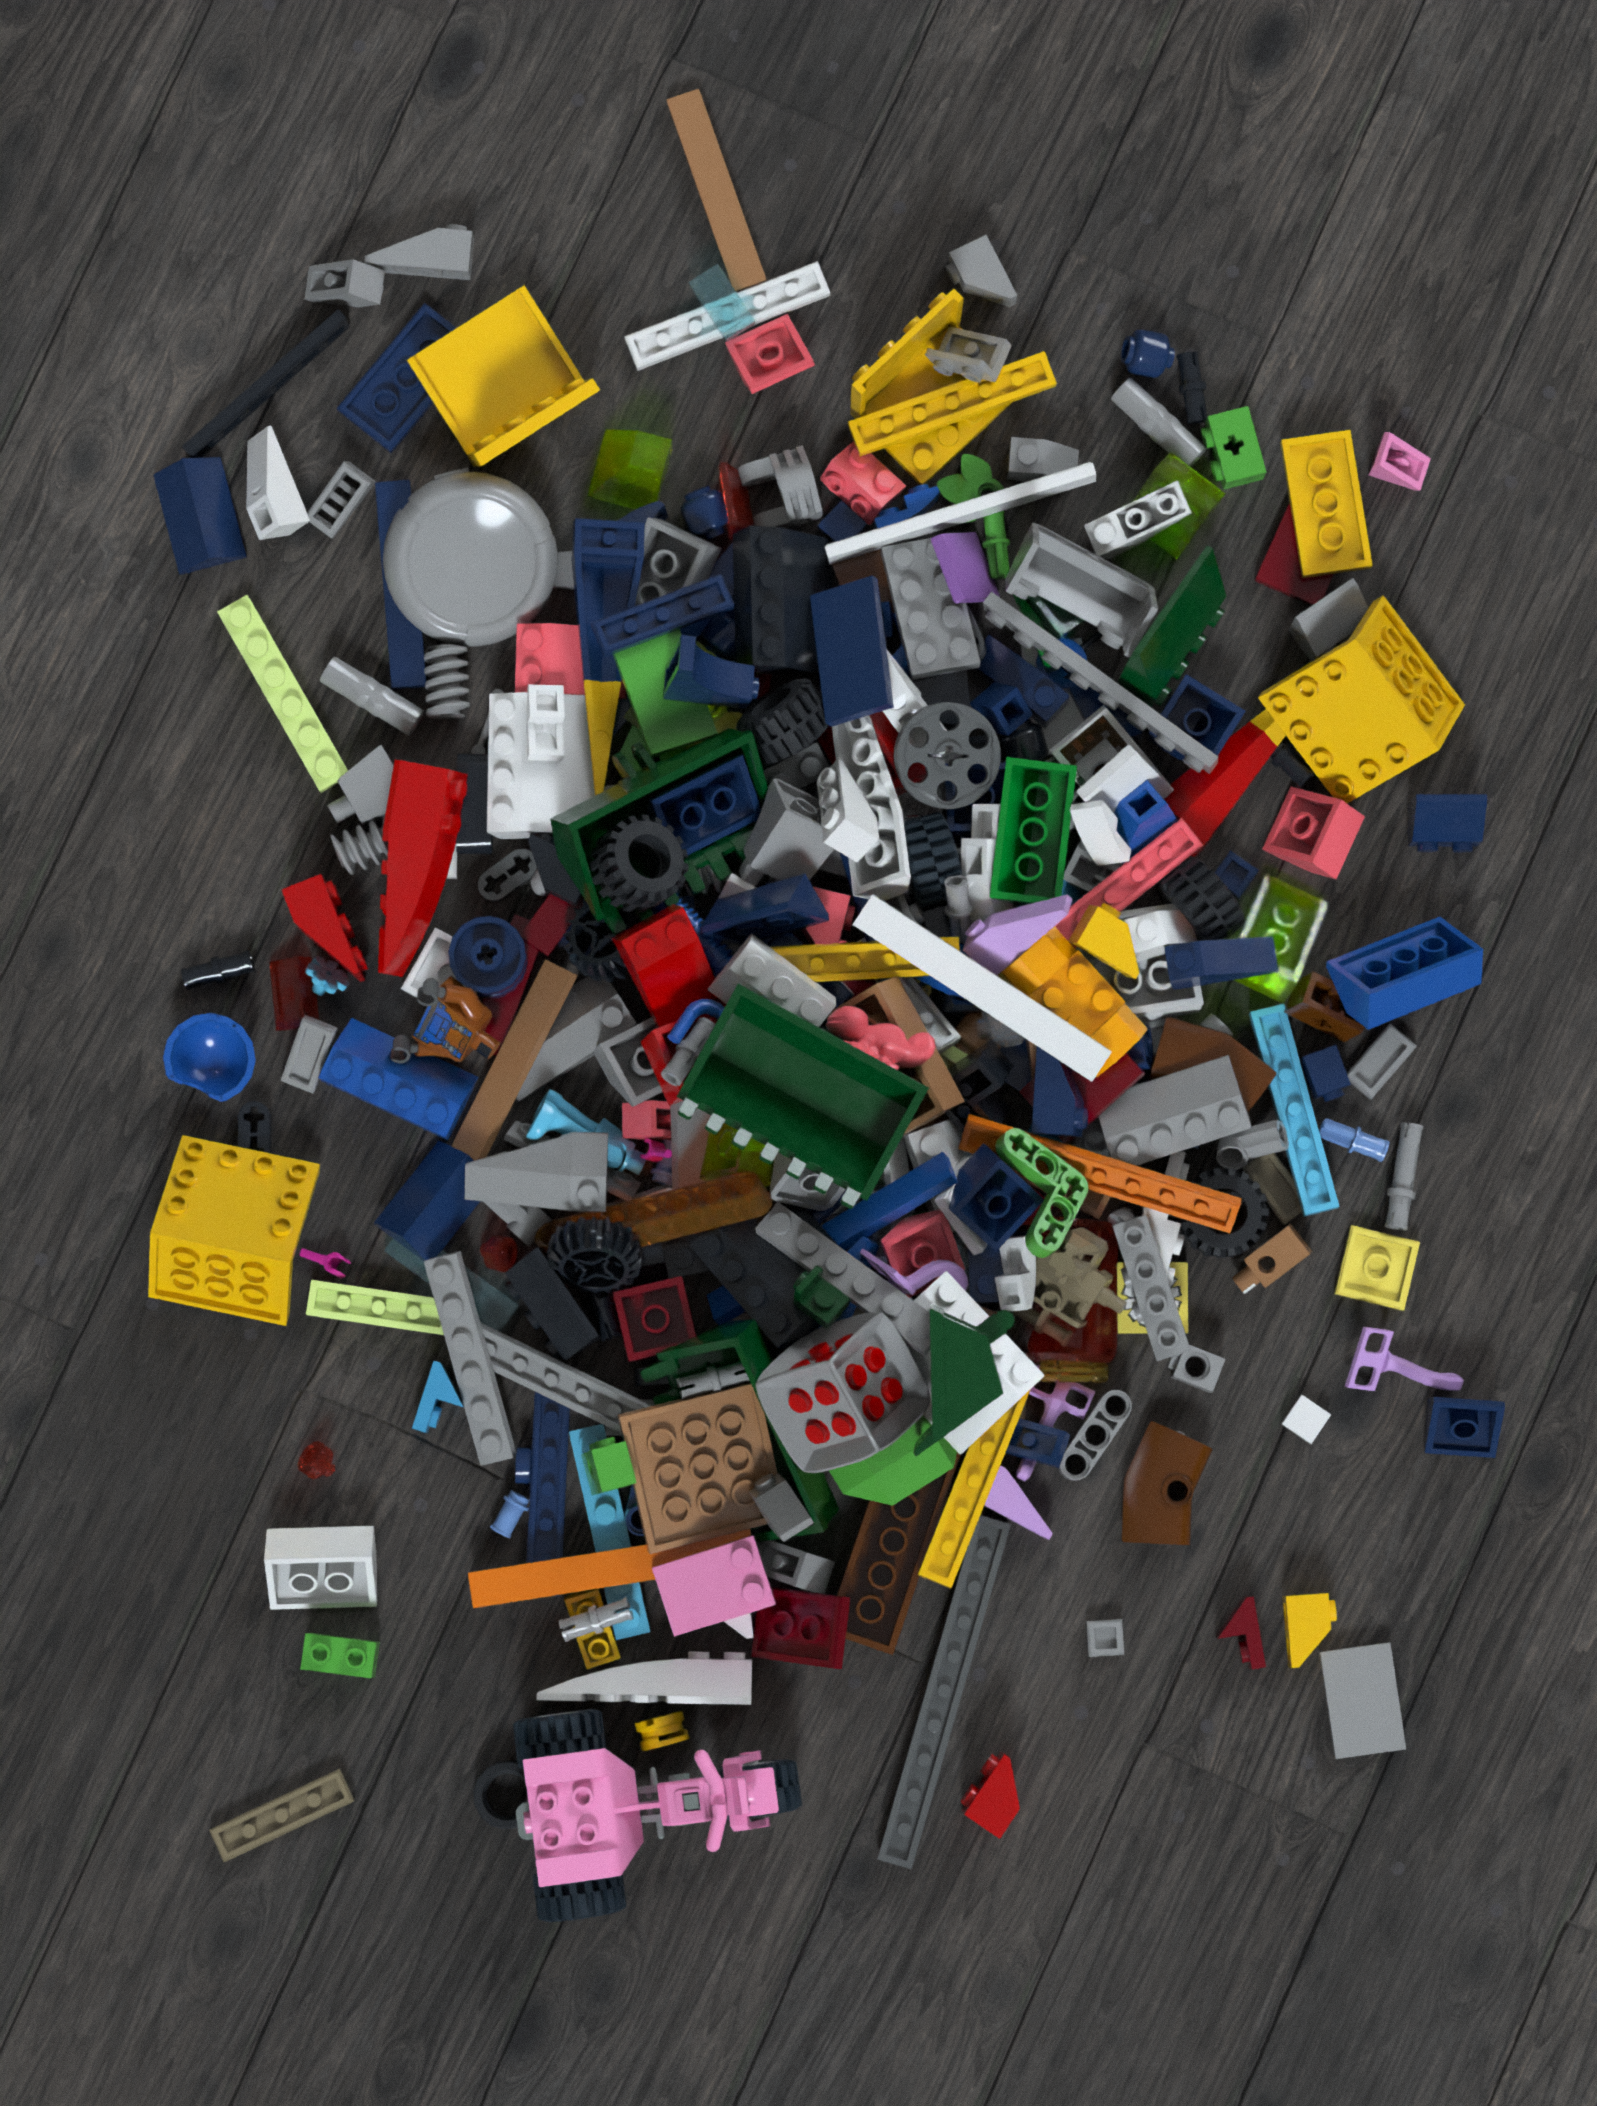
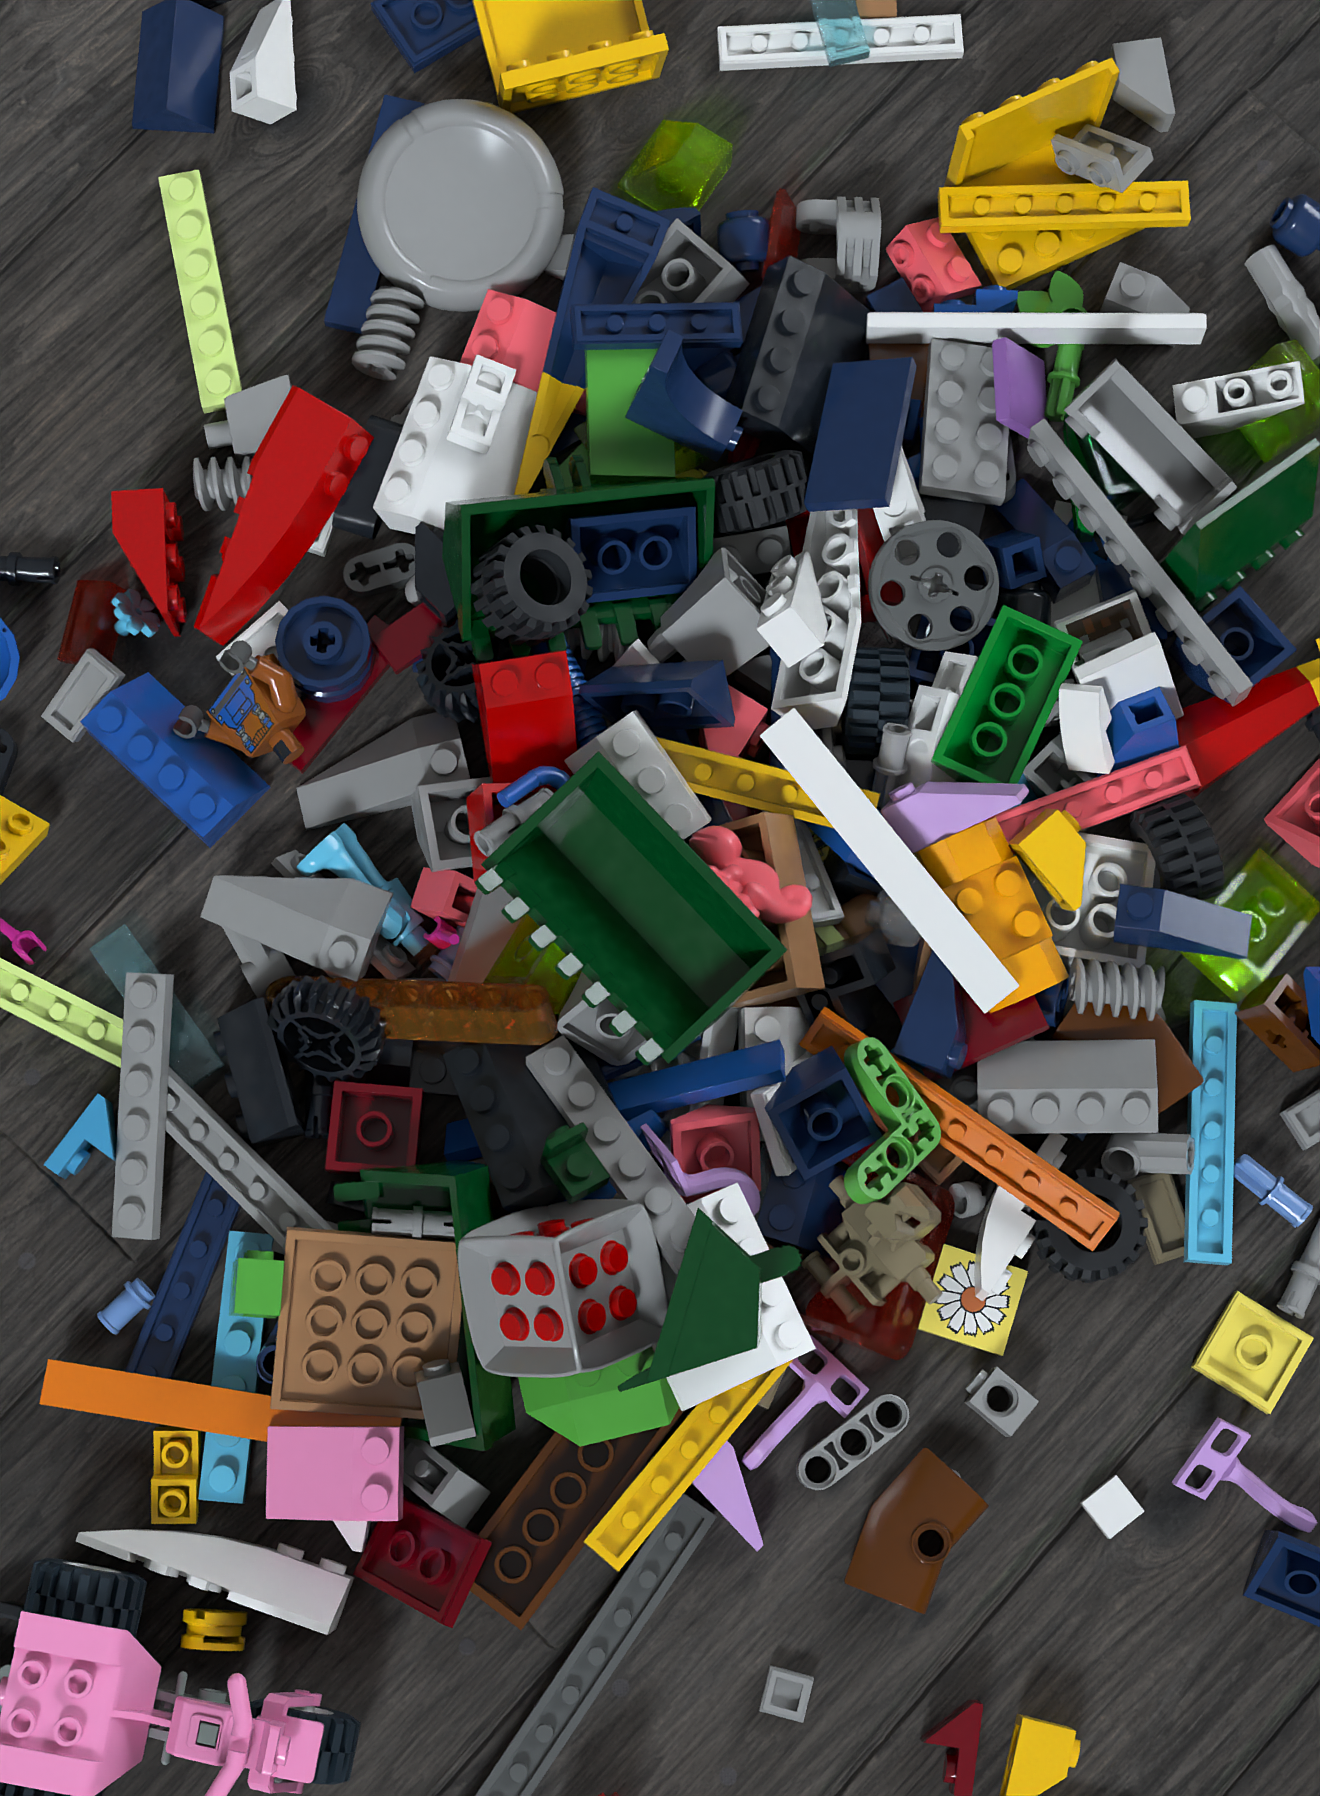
camera: 15 degrees right, 5 degrees down
light grey slope [307,461,376,539] -> none
light grey axle [320,657,425,736] -> none
dark blue slope [374,1141,481,1261] -> none
medium nougat tile [451,959,578,1161] -> none
clear red tile [480,1235,517,1272] -> none
dark blue tile [515,1448,532,1484] -> none
light grey pin [559,1597,634,1642] -> none
coral slope [725,314,815,394] -> none
white slope [995,1235,1036,1311] -> none
dark blue plate [1005,1418,1070,1469] -> none
clear yellow axle [1039,1362,1109,1383] -> none
light grey bracket [1113,1215,1191,1361] -> none
white slope [1124,910,1198,962] -> none
dark blue tile [1215,850,1259,900] -> none
medium nougat torso [1232,1223,1312,1294] -> none
dark blue brick [1300,1045,1351,1102] -> none
none -> light grey piece [1068,957,1165,1021]

